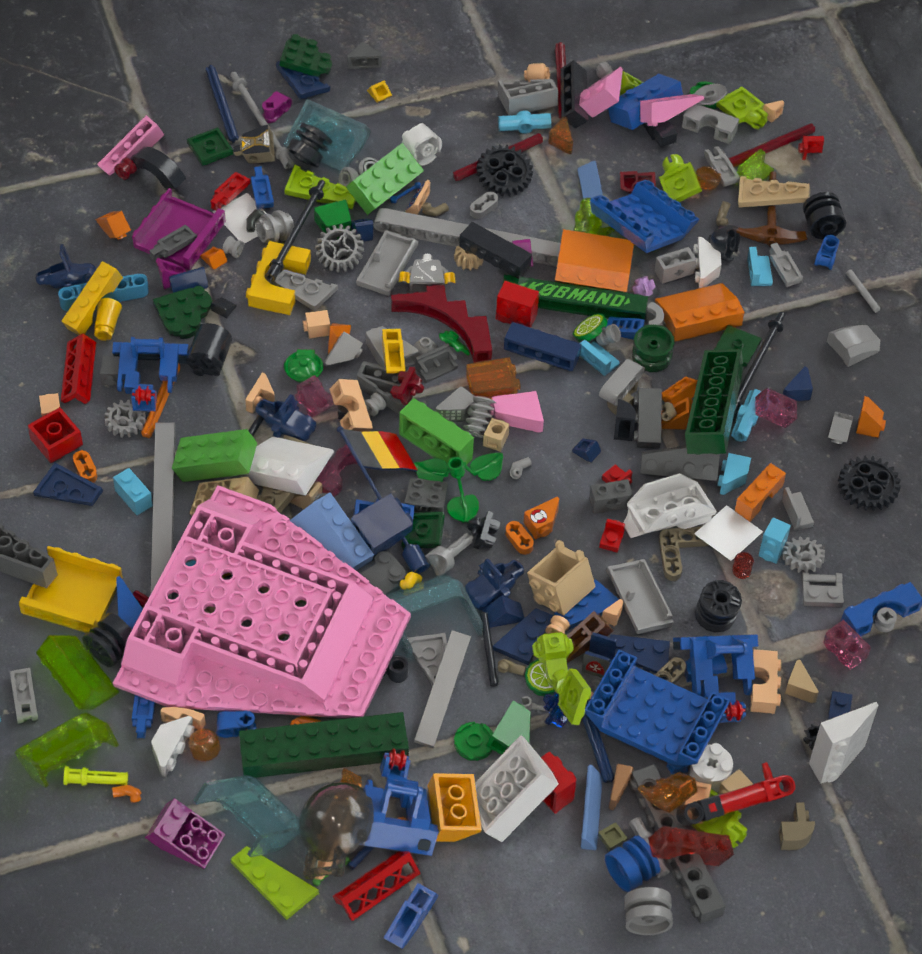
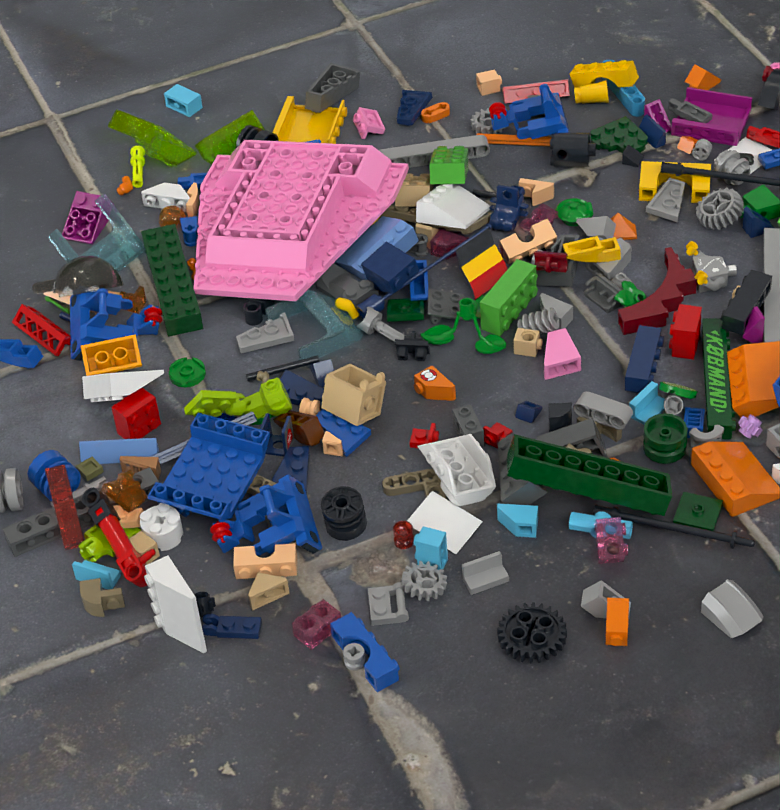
camera: 90 degrees right, 10 degrees down
light grey plate [10,668,39,724] -> none
red brick [28,407,83,463] -> none
dark blue piece [35,244,96,288] -> none
medium azure brick [113,468,153,515] -> none
lime wing [231,846,319,920] -> none
light nougat brick [303,310,330,338] -> none
light grey container [356,230,419,296] -> none
light grey tile [414,630,471,748] -> none
dark blue piece [462,558,524,610] -> none
clear orange brick [466,357,521,399] -> none
slope [486,701,531,755] -> none
orange beam [505,521,534,555] -> none
light grey arm [509,457,532,479] -> none
light grey container [606,559,674,634] -> none
orange arch [735,463,786,522] -> none
dark blue slope [782,366,813,402] -> none
none -> medium azure panel [72,560,121,590]
none -> bright pink bracket [353,107,385,139]

